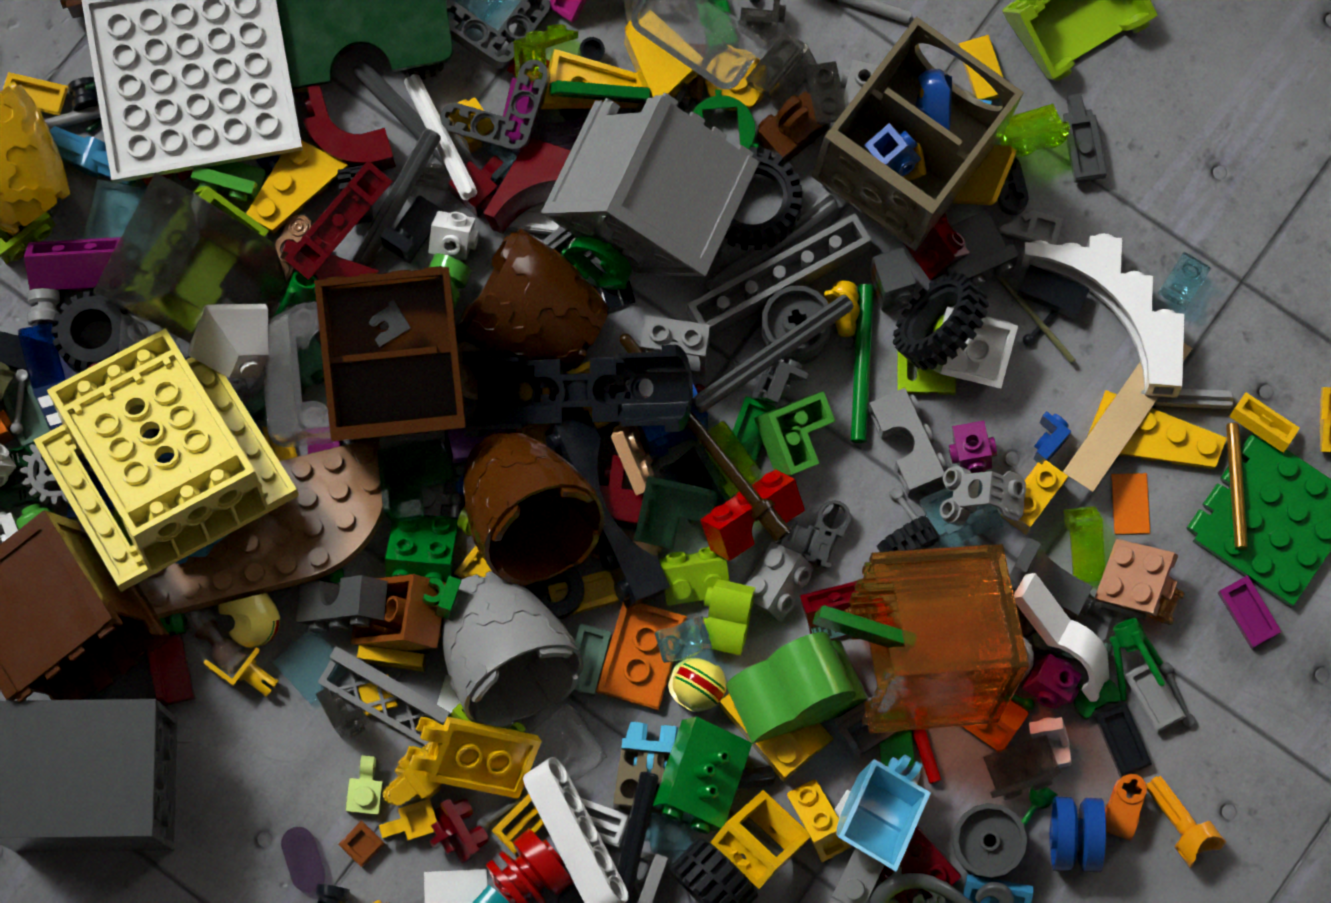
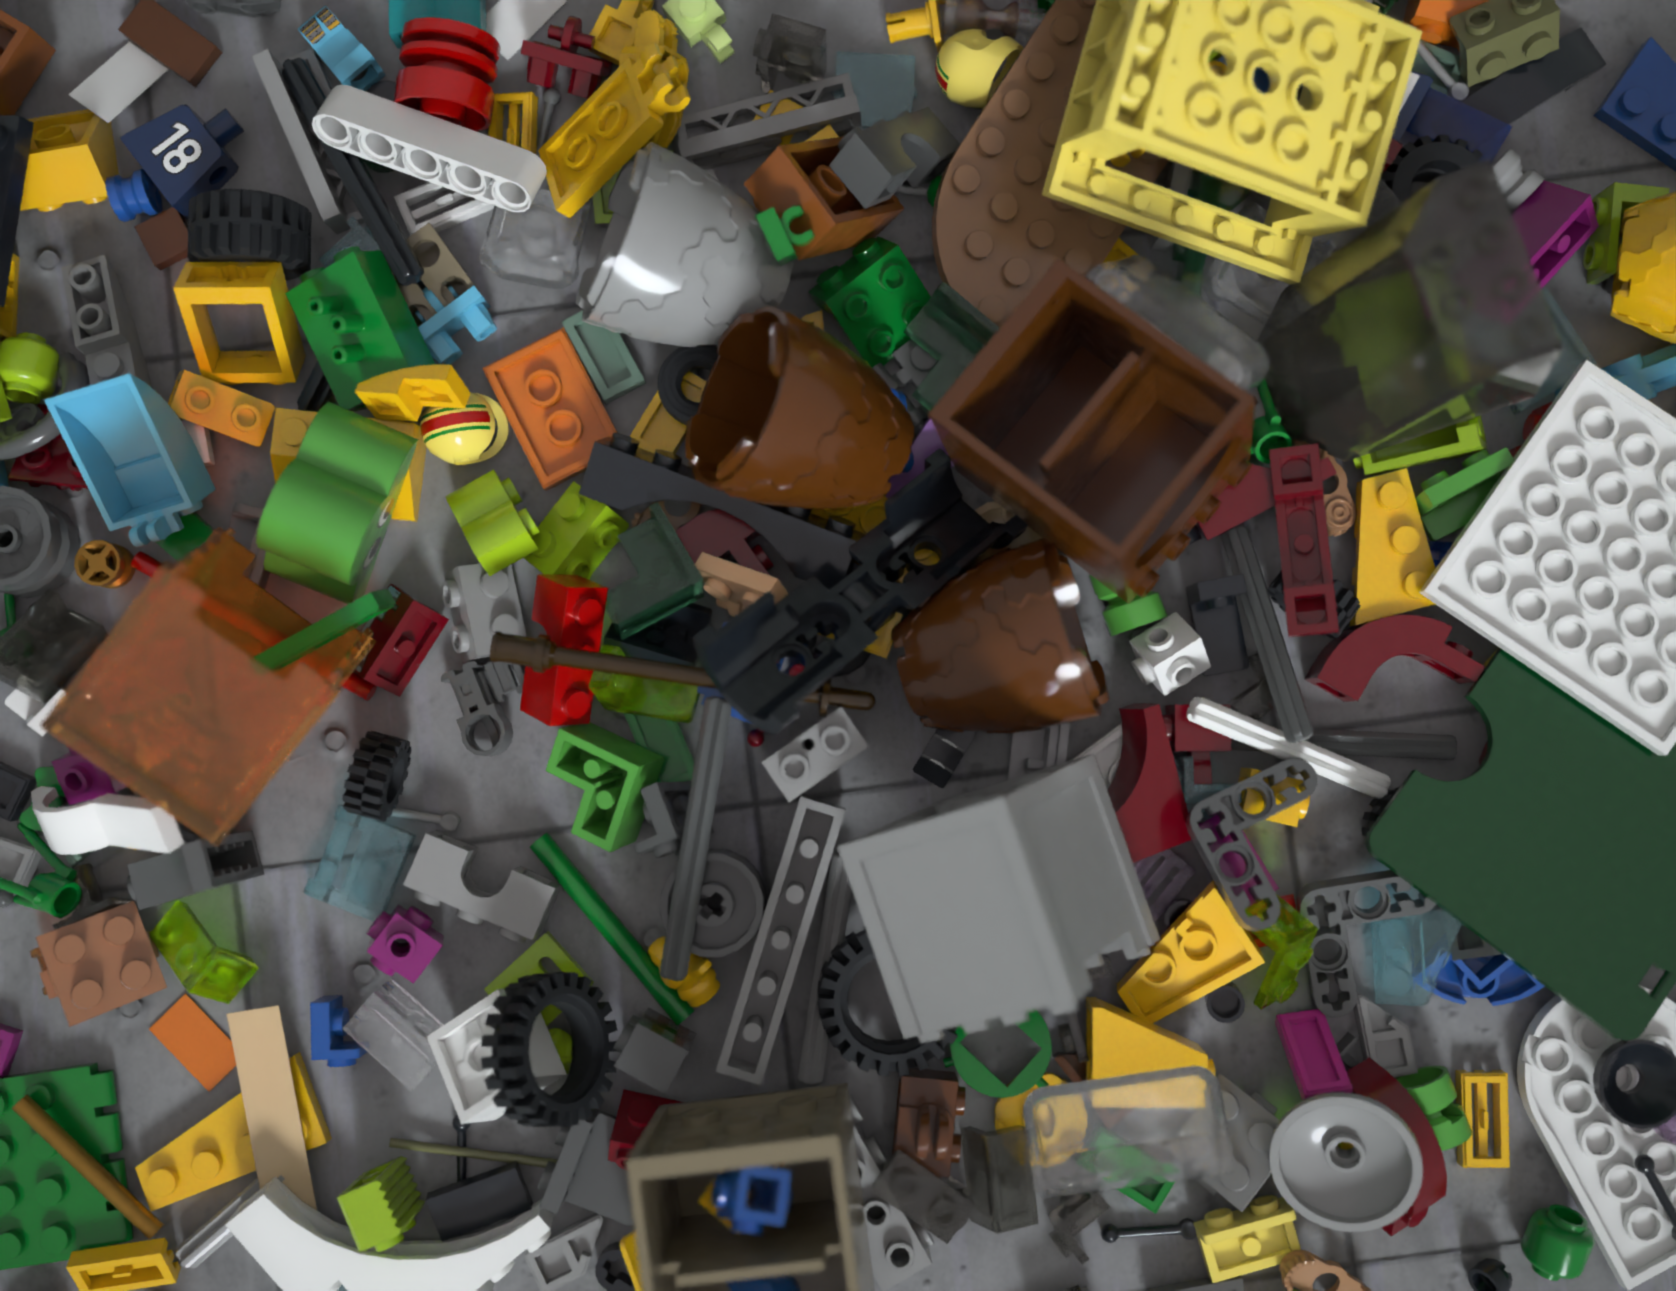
camera: 135 degrees right, 10 degrees up
white slope [187,304,269,378] -> none
dark grey hinge [369,300,412,348] -> none
green tile [549,80,650,103] -> none
green piece [562,237,632,290] -> none
clear light blue bracket [655,616,712,663] -> none
light grey piece [940,466,1026,526] -> none
yellow window [1000,460,1068,535] -> none
none -> pearl gold wheel [74,540,135,589]
none -> lime brick [337,1156,425,1252]
none -> clear hinge [342,978,443,1092]
none -> yellow slope [355,364,471,422]

